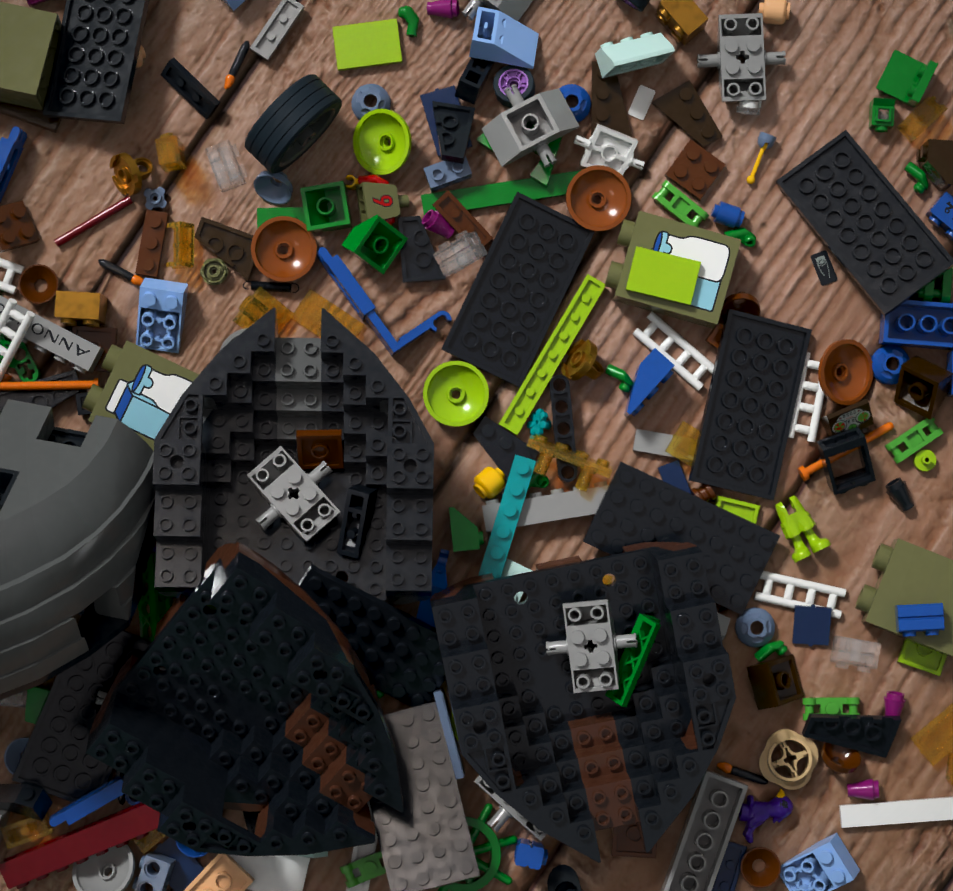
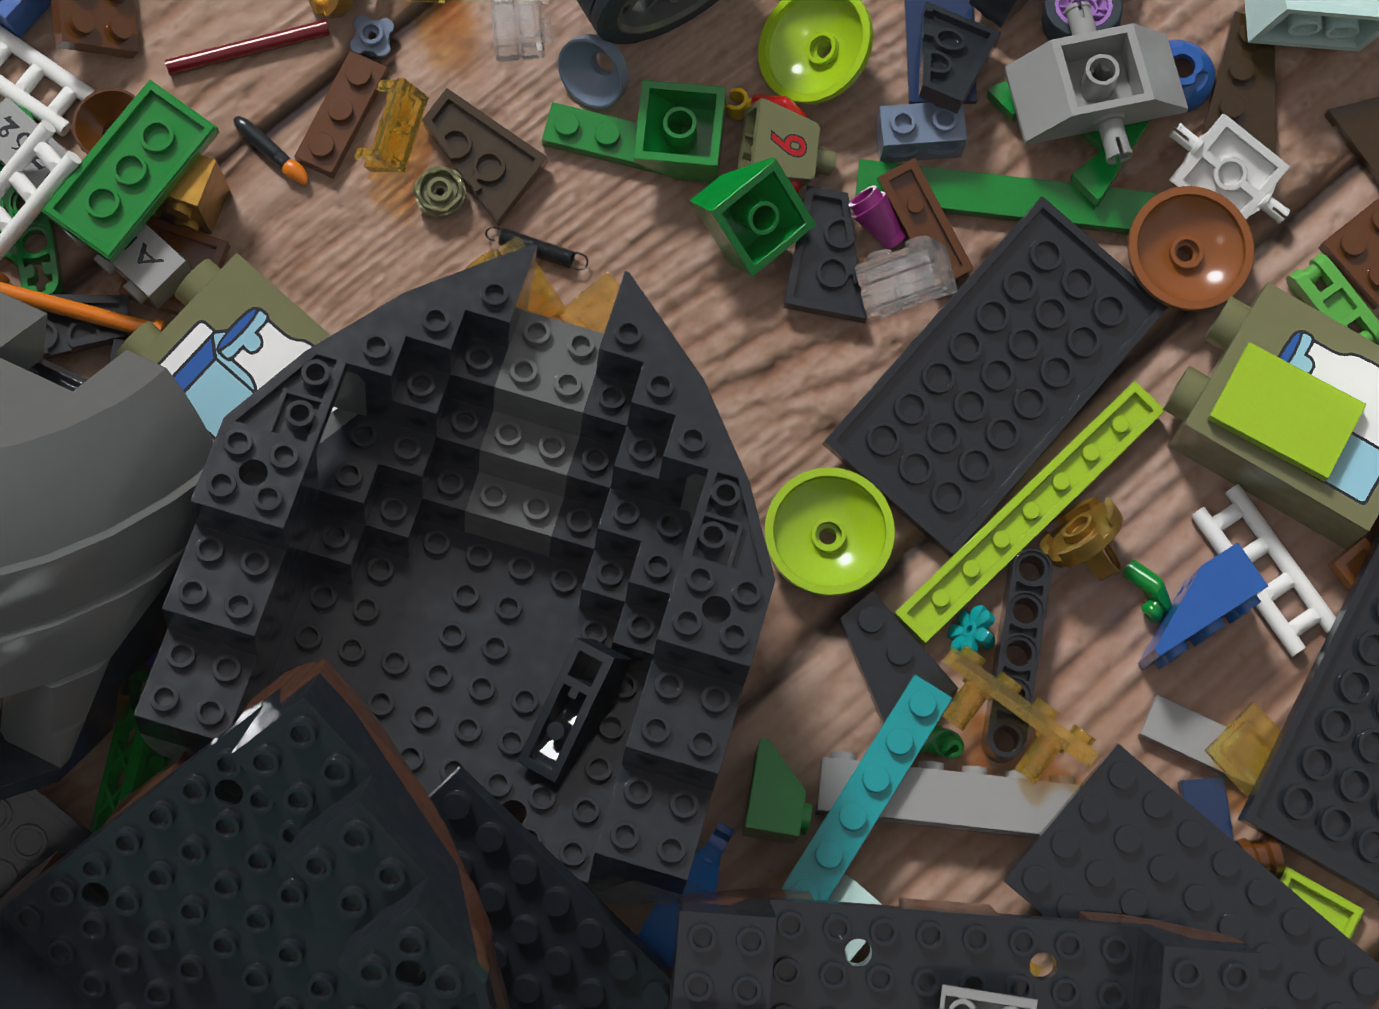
camera: 10 degrees right, 10 degrees down
light blue slope [136,277,188,354] -> none
light grey slope [247,446,341,542] -> none
dark orange dish [251,216,317,282] -> none
reddish brown plate [296,429,344,469] -> none
blue hinge [317,247,451,356] -> none
yellow head [473,466,506,499] -> none
white sticker [628,85,655,120] -> none
none -> green tile [41,80,220,264]

